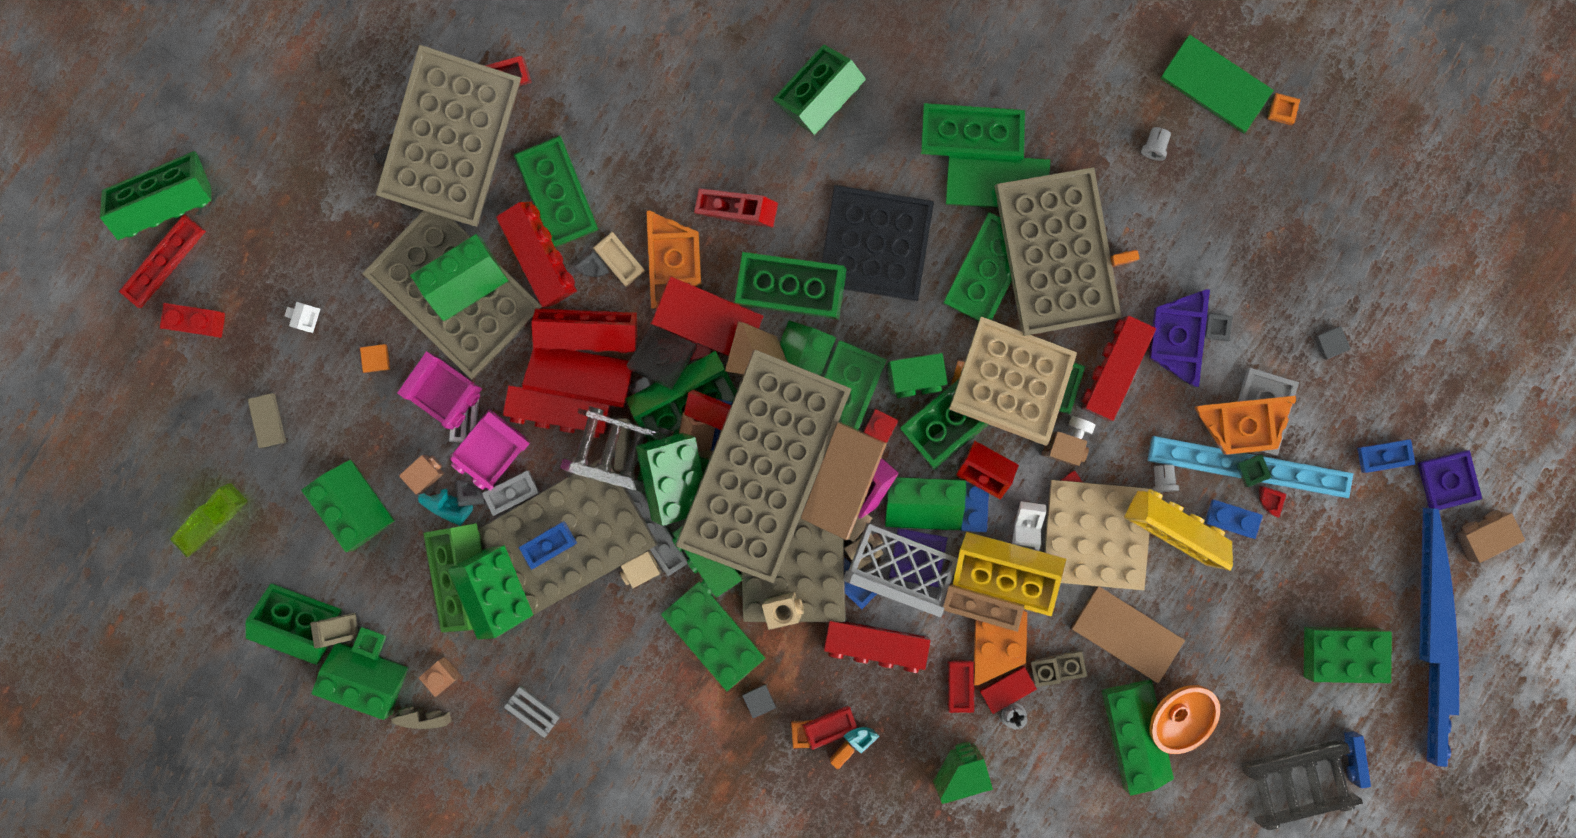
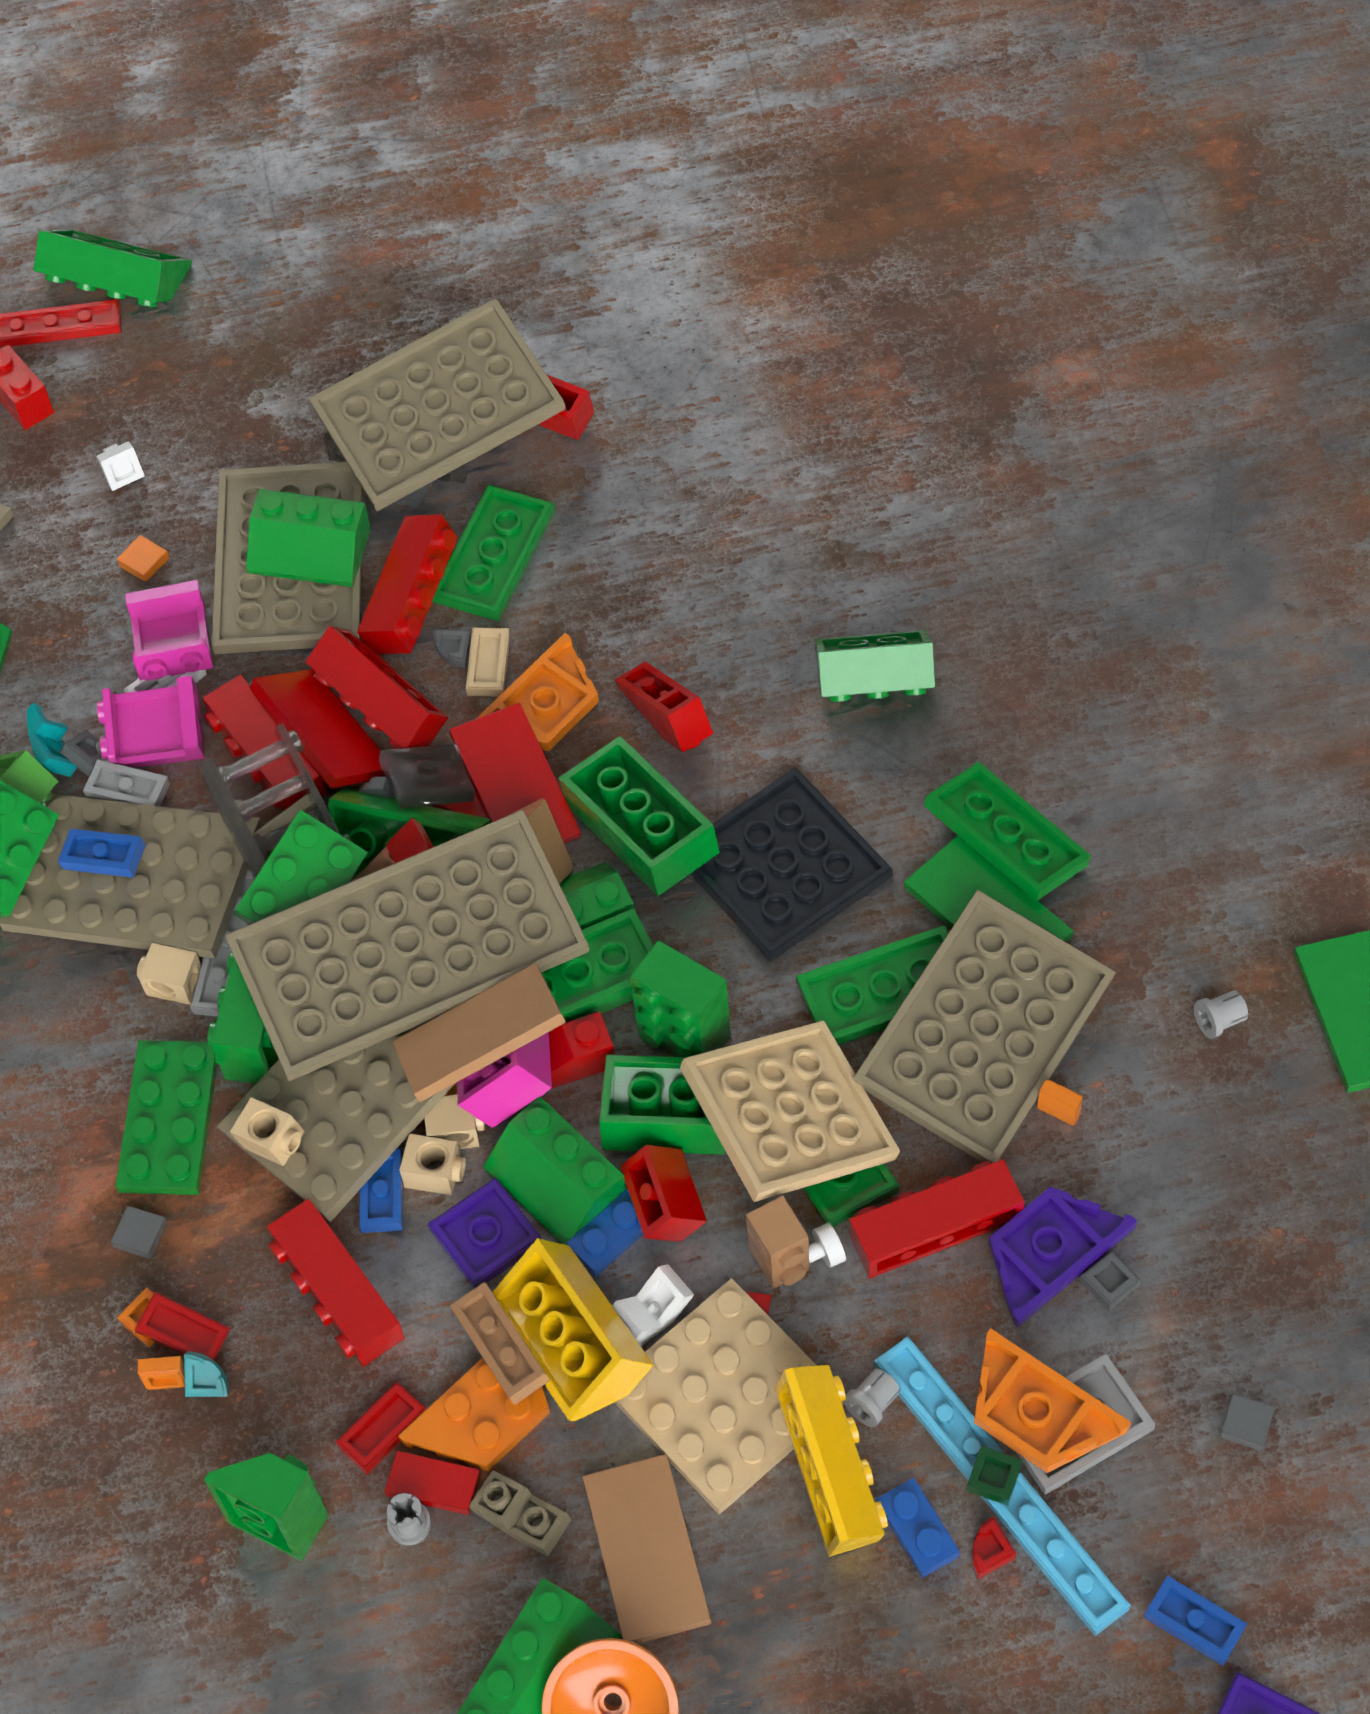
camera: 45 degrees right, 30 degrees down
nougat brick [399,455,445,495] -> none
light grey fence [843,523,958,617] -> none

